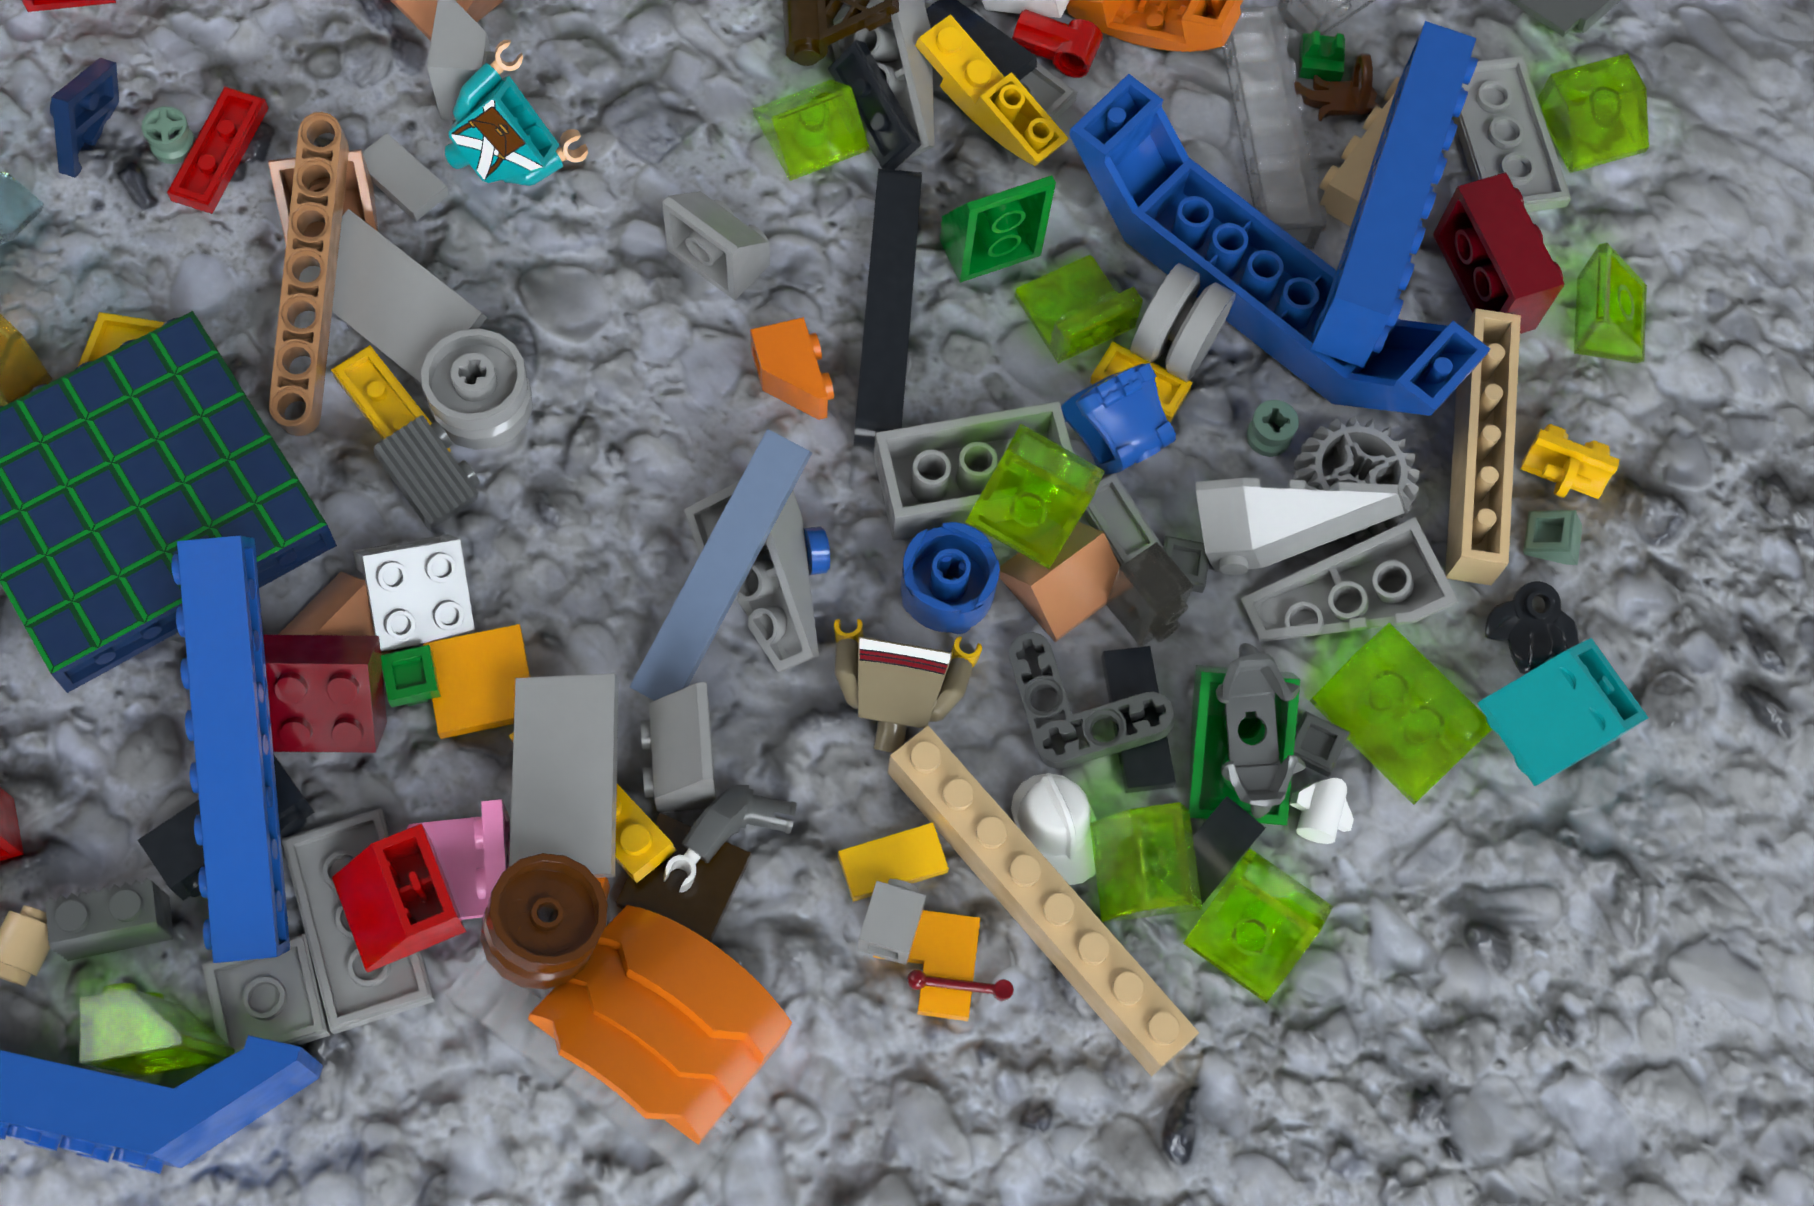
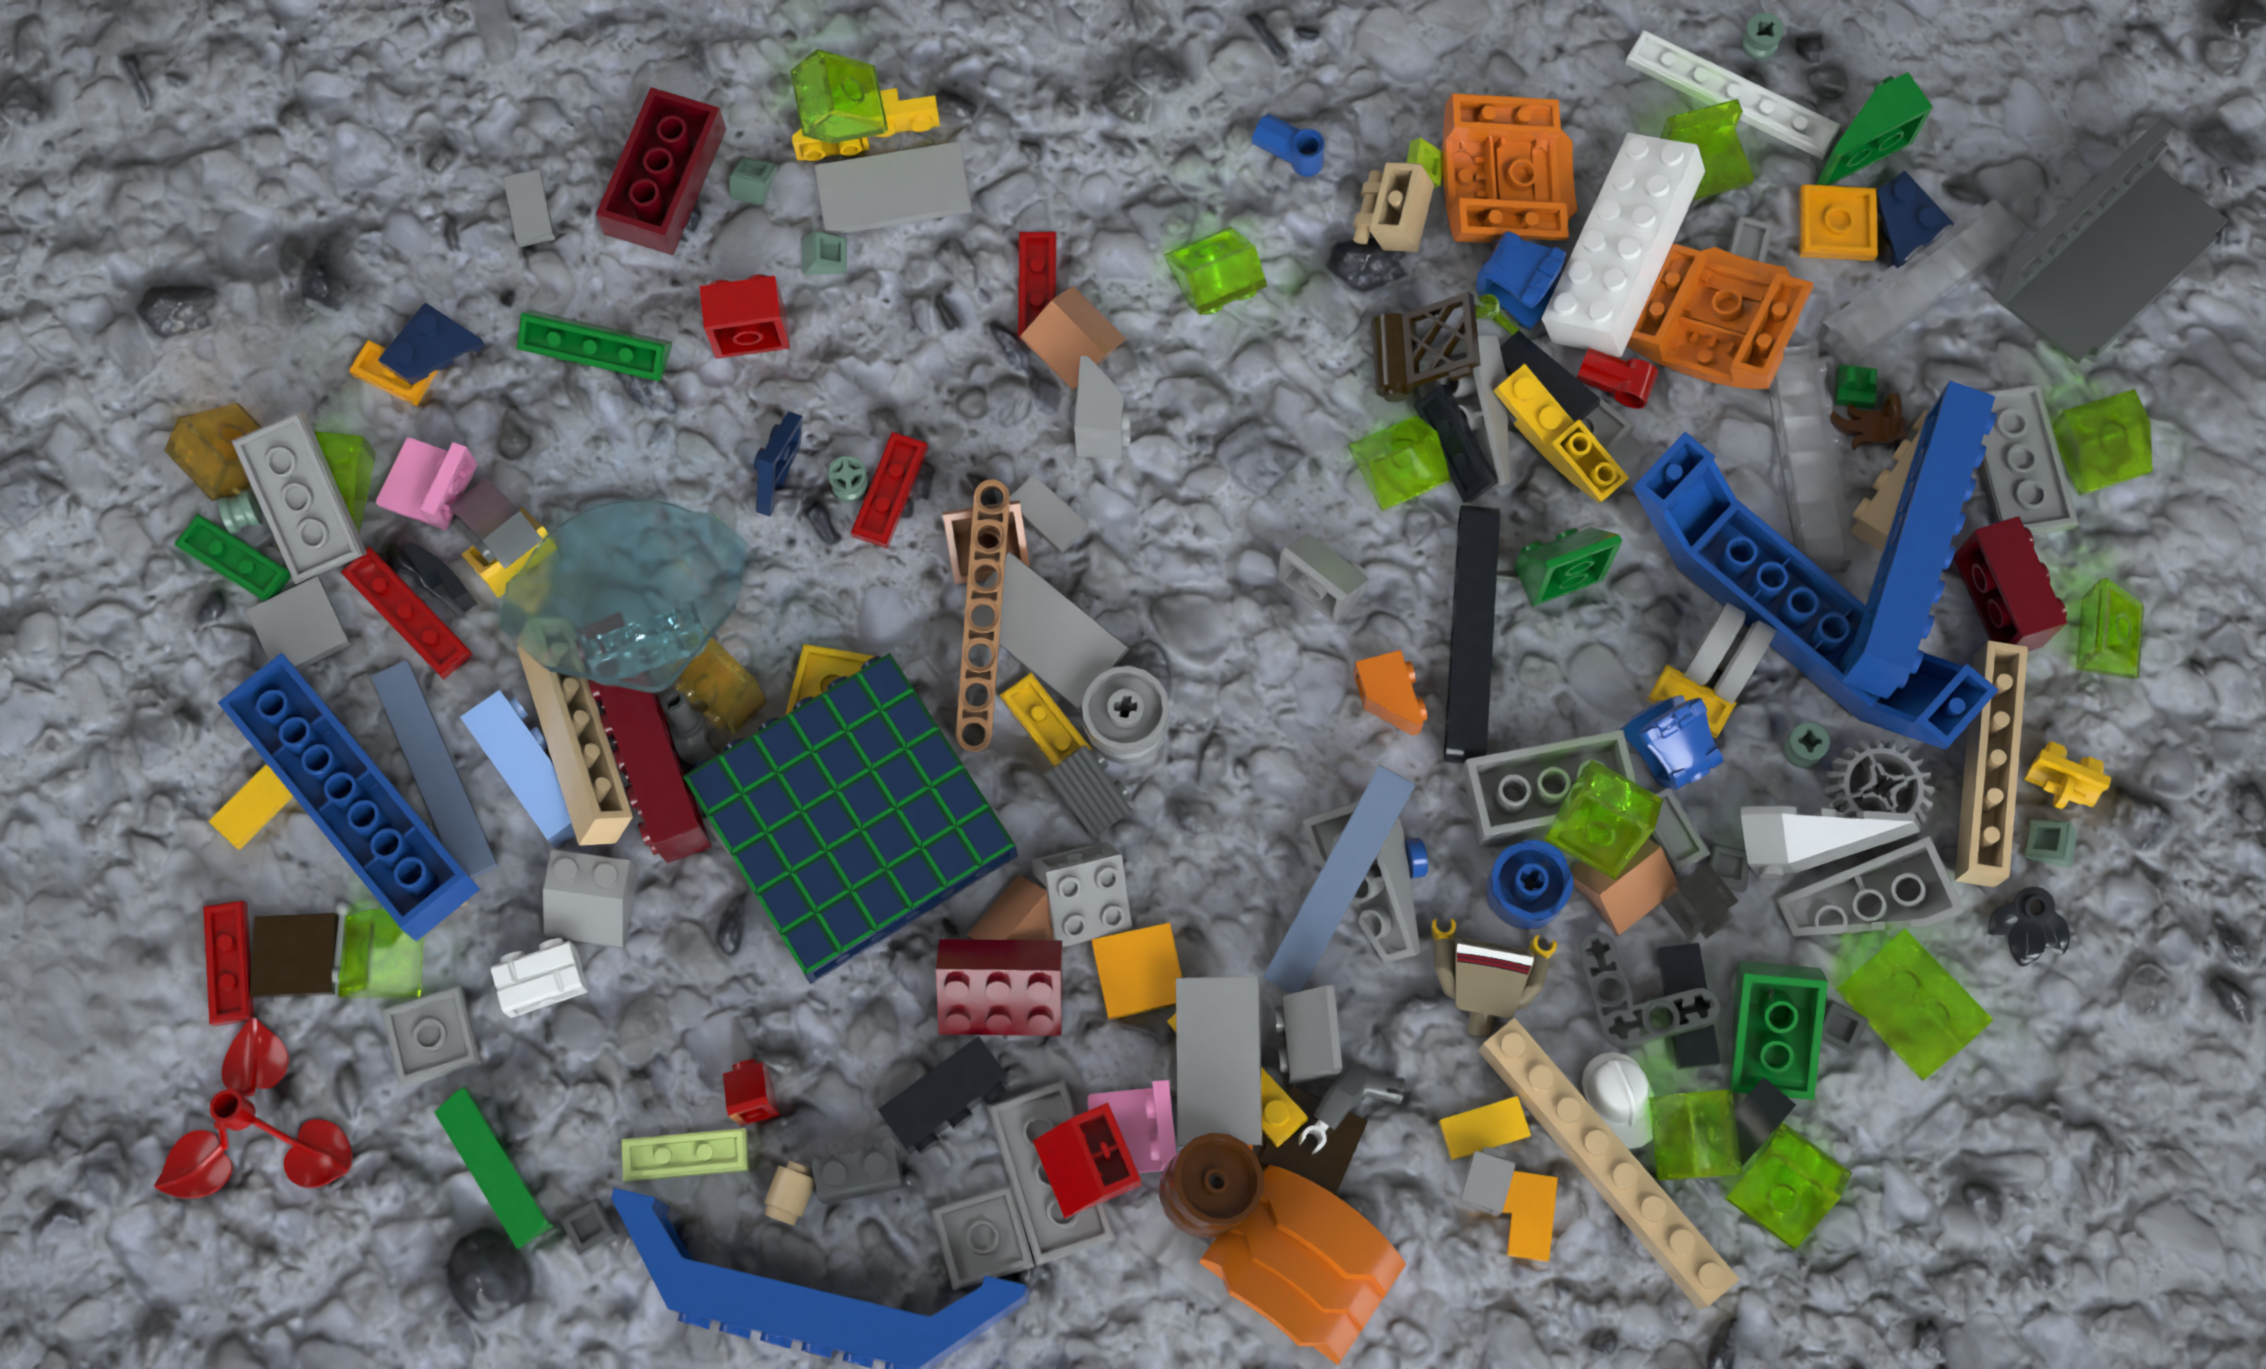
camera: 10 degrees right, 5 degrees up
clear neon green slope [79,983,235,1078] -> none
blue brick [171,535,290,963] -> none
green tile [381,645,441,707] -> none
teal torso [445,40,588,186] -> none
dark red hinge [907,970,1014,1001] -> none
clear neon green bracket [1015,255,1143,364] -> none
dark grey piece [1216,643,1306,818] -> none
white piece [1289,778,1354,844] -> none
teal slope [1477,638,1649,786] -> none

